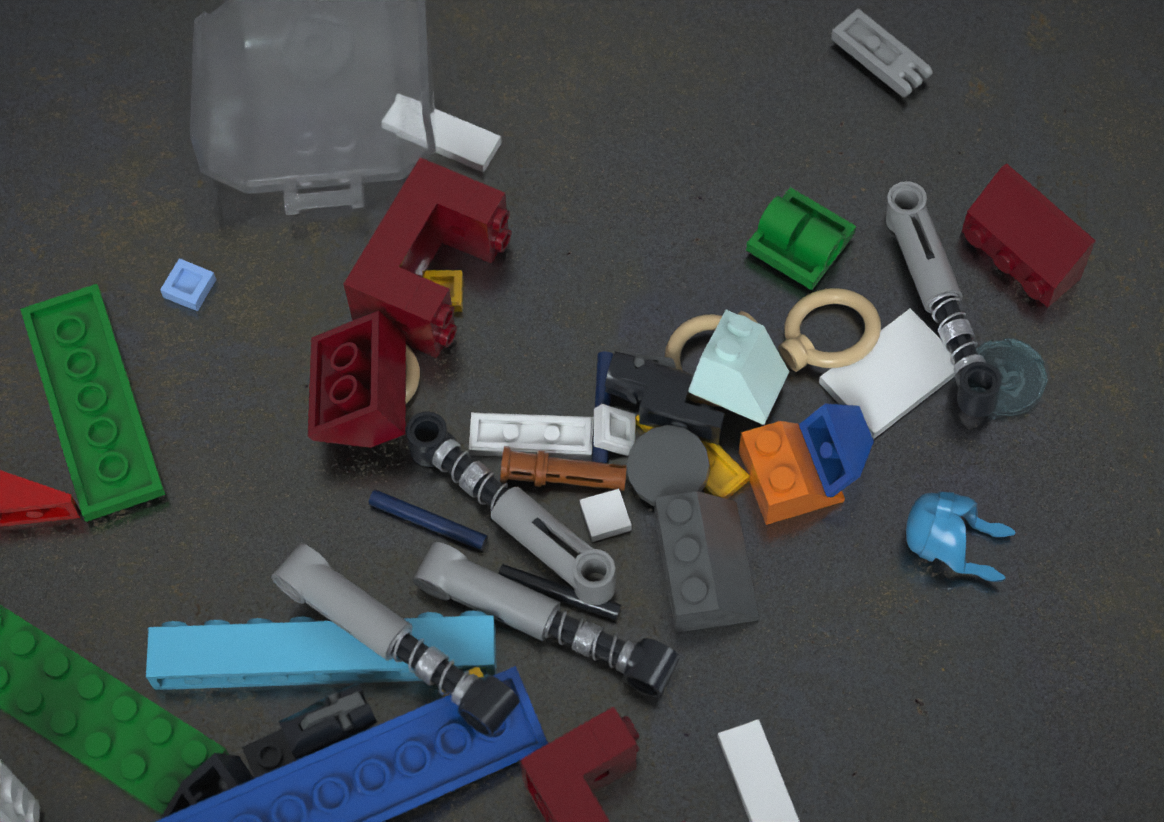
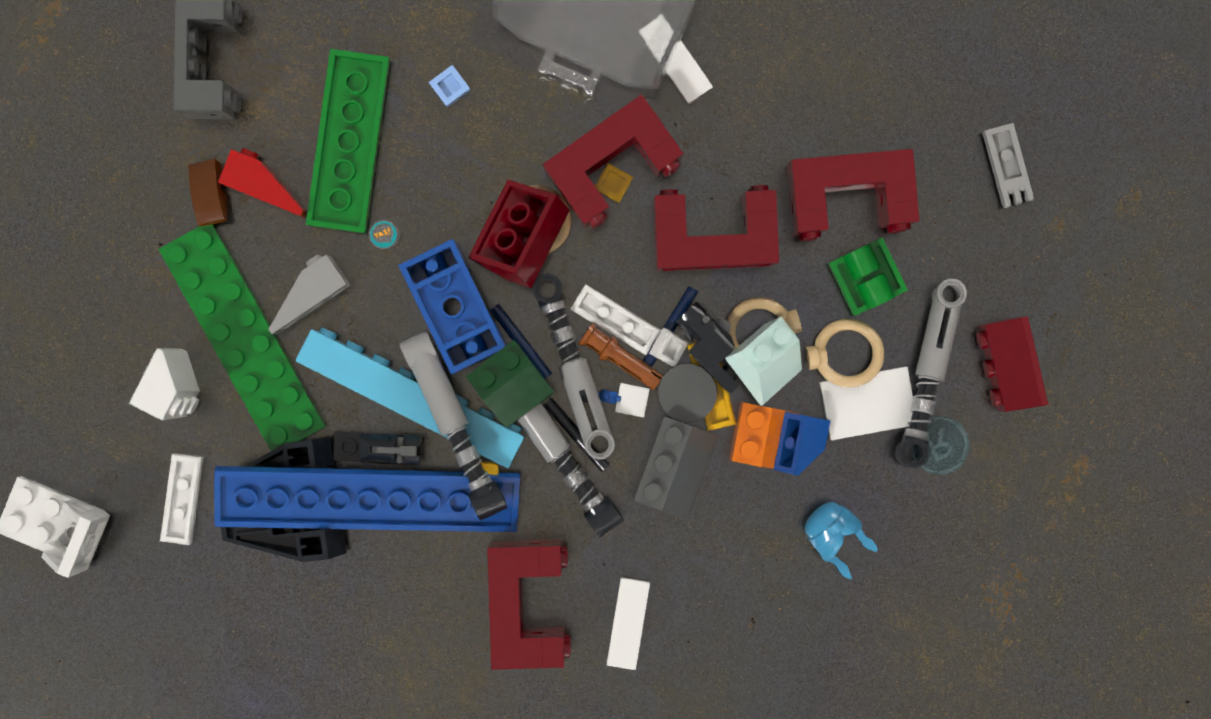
camera: 25 degrees right, 25 degrees up
none -> light grey slope [269,254,351,335]
none -> clear tile [369,220,400,250]
none -> blue plate [398,239,507,374]
none -> dark green slope [465,340,555,428]
none -> blue piece [597,389,621,404]
none -> dark red piece [653,185,779,272]
none -> dark red piece [785,149,920,241]

